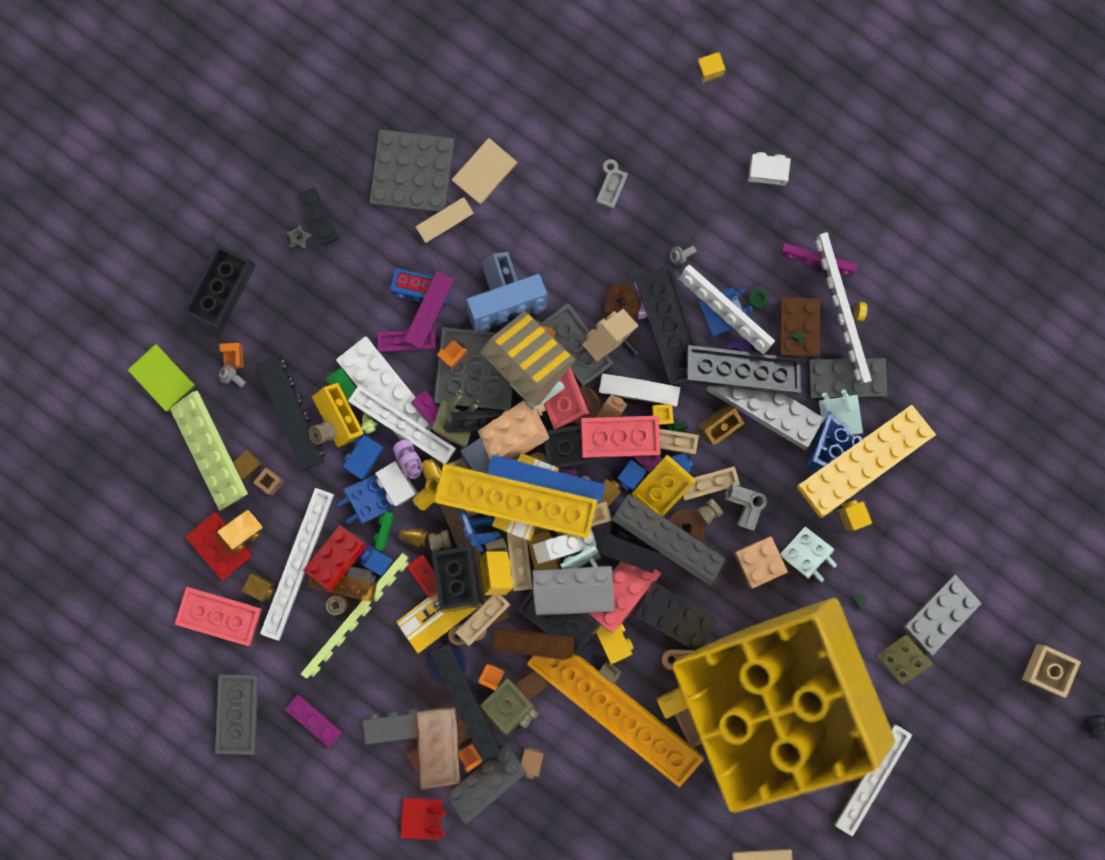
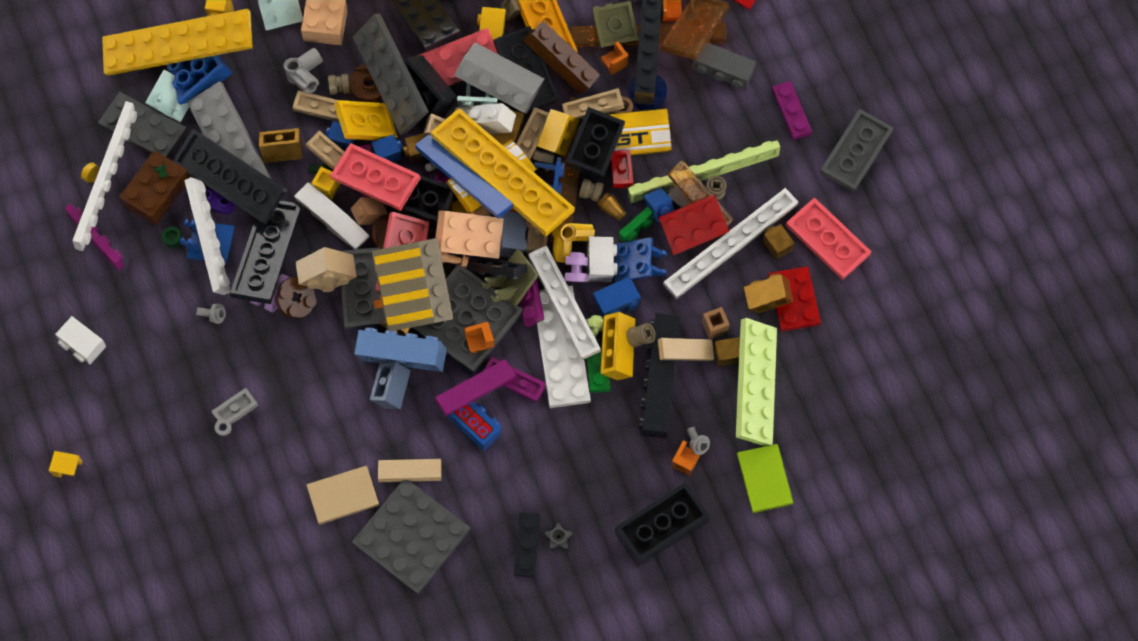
camera: 150 degrees left, 15 degrees down
none -> tan tile [658,338,714,361]

